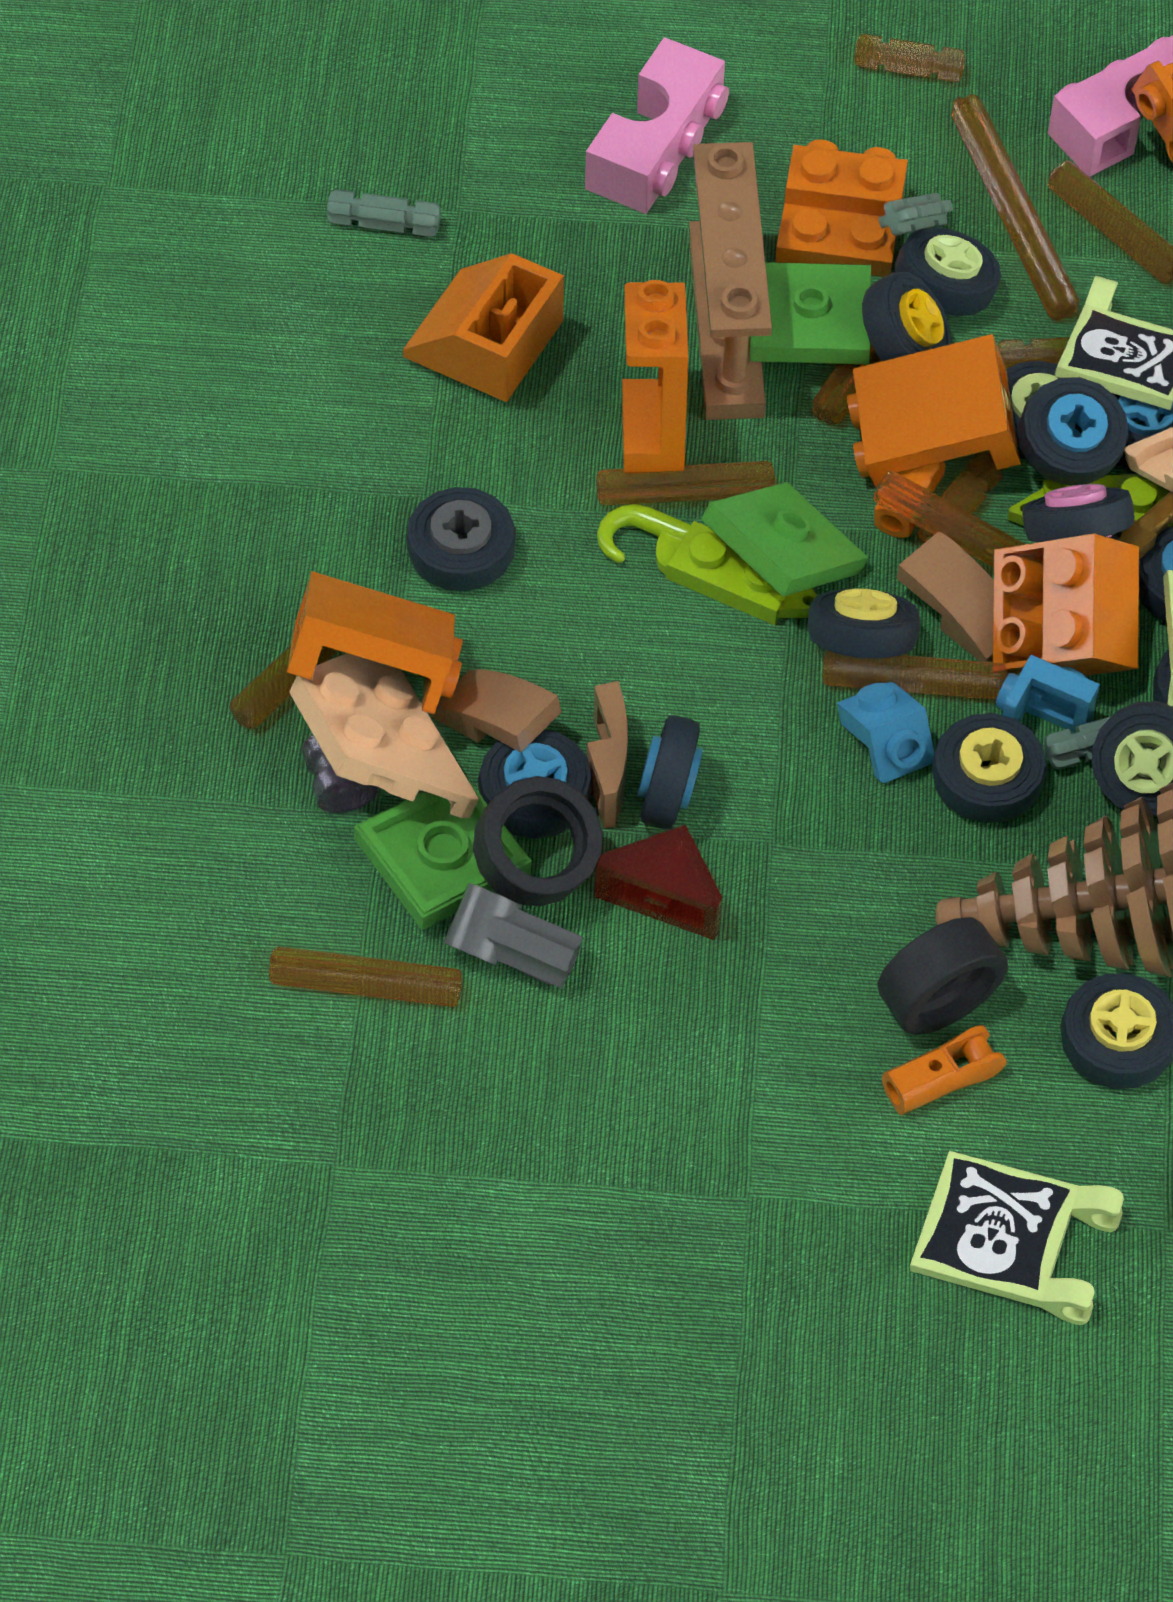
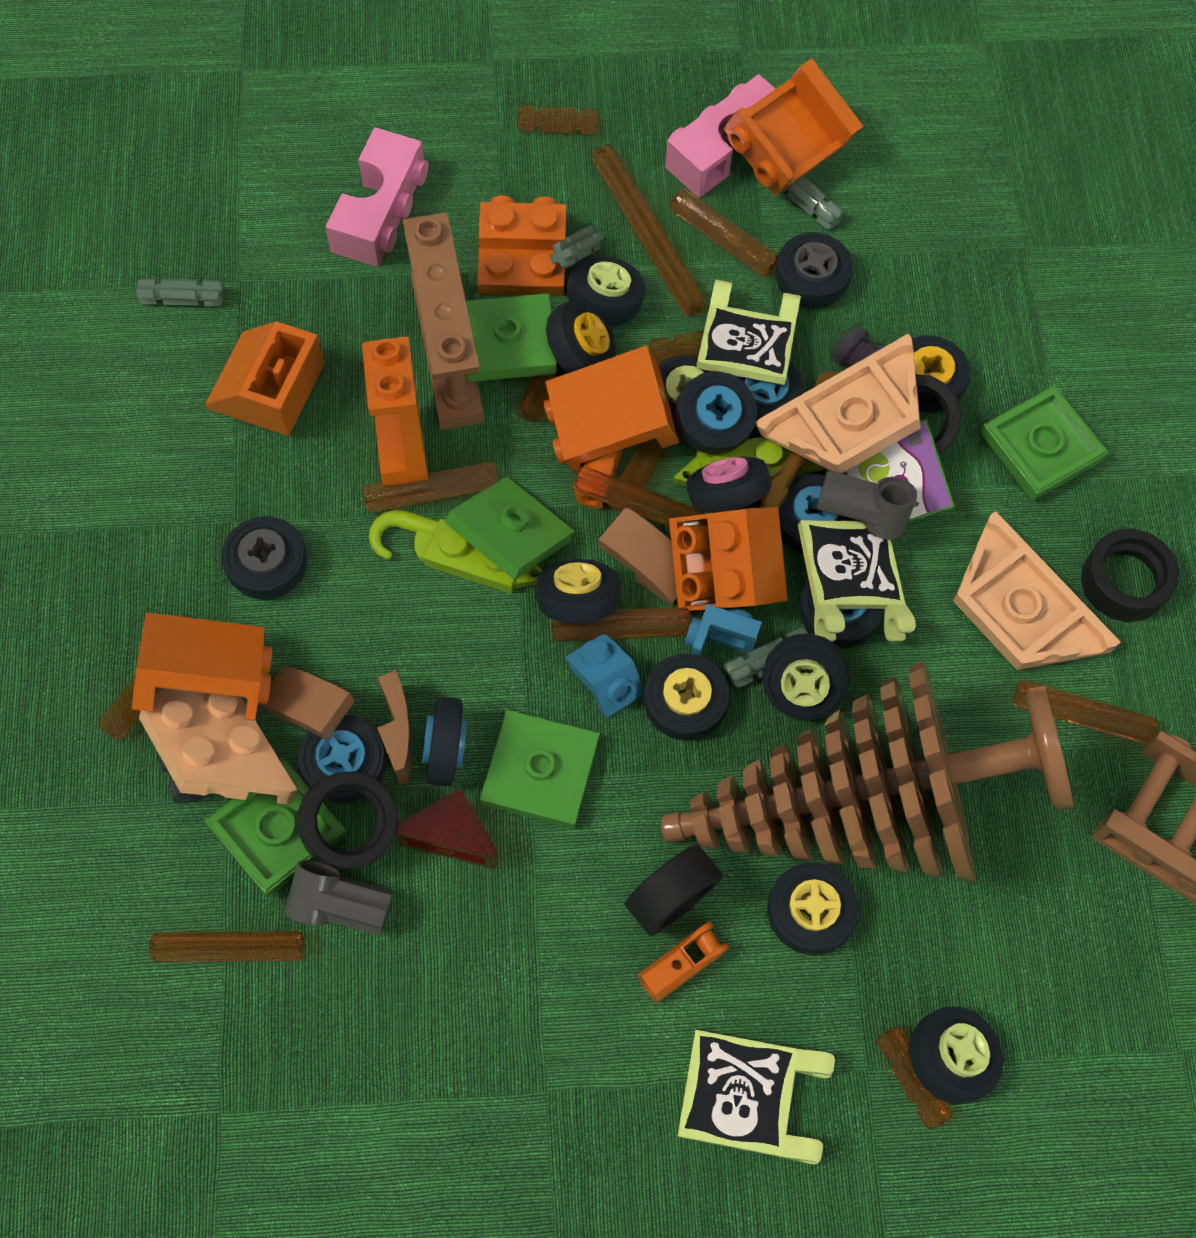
camera: 10 degrees left, 10 degrees up
none -> bright green plate [479,709,600,829]

